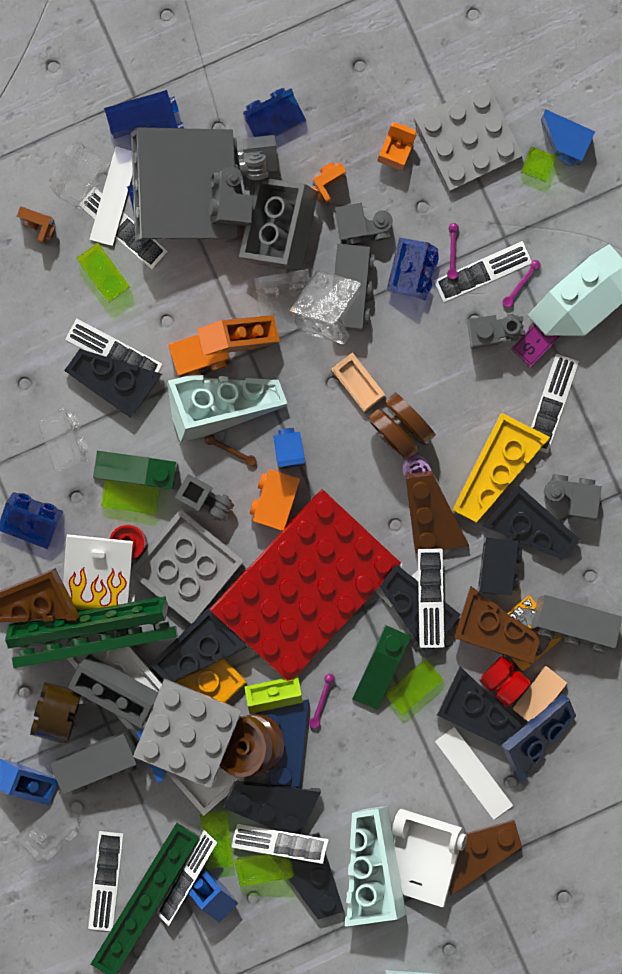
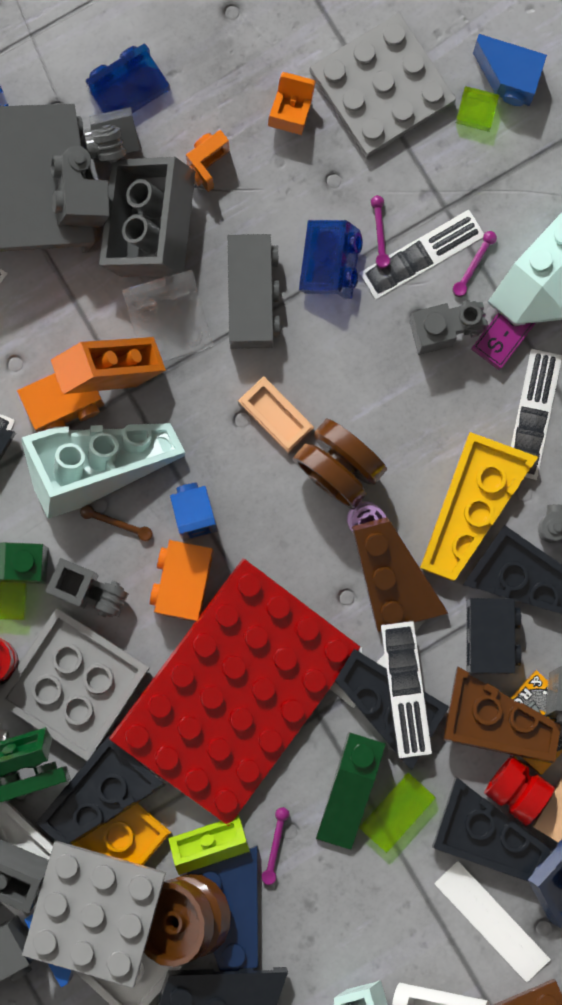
camera: 10 degrees left, 5 degrees down
clear bracket [289,270,362,345] -> none
dark grey brick [335,202,393,245] -> none

